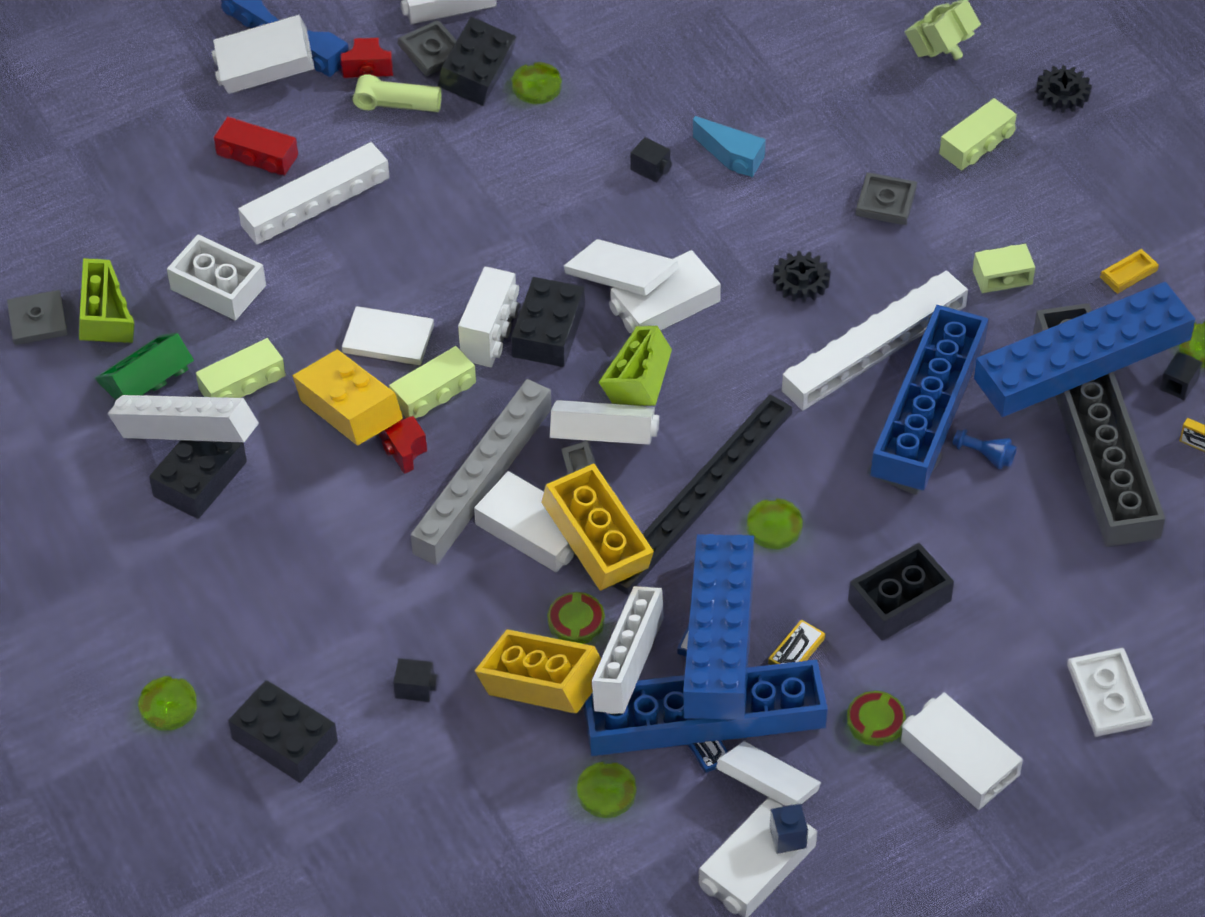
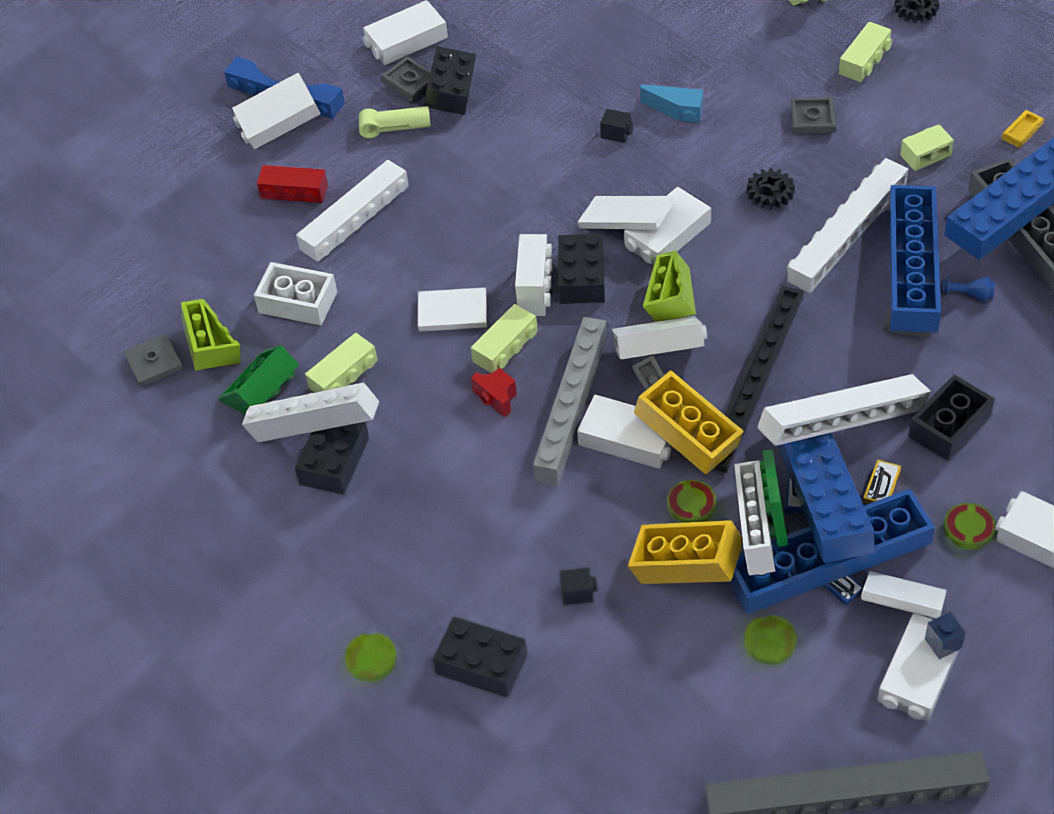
camera: 10 degrees left, 0 degrees up
yellow brick [292,349,403,446] -> none
red brick [341,37,393,78] -> none
clear neon green tile [512,62,562,104] -> none
clear neon green tile [747,498,803,549] -> none
none -> white brick [757,374,931,446]
none -> green plate [759,449,788,547]

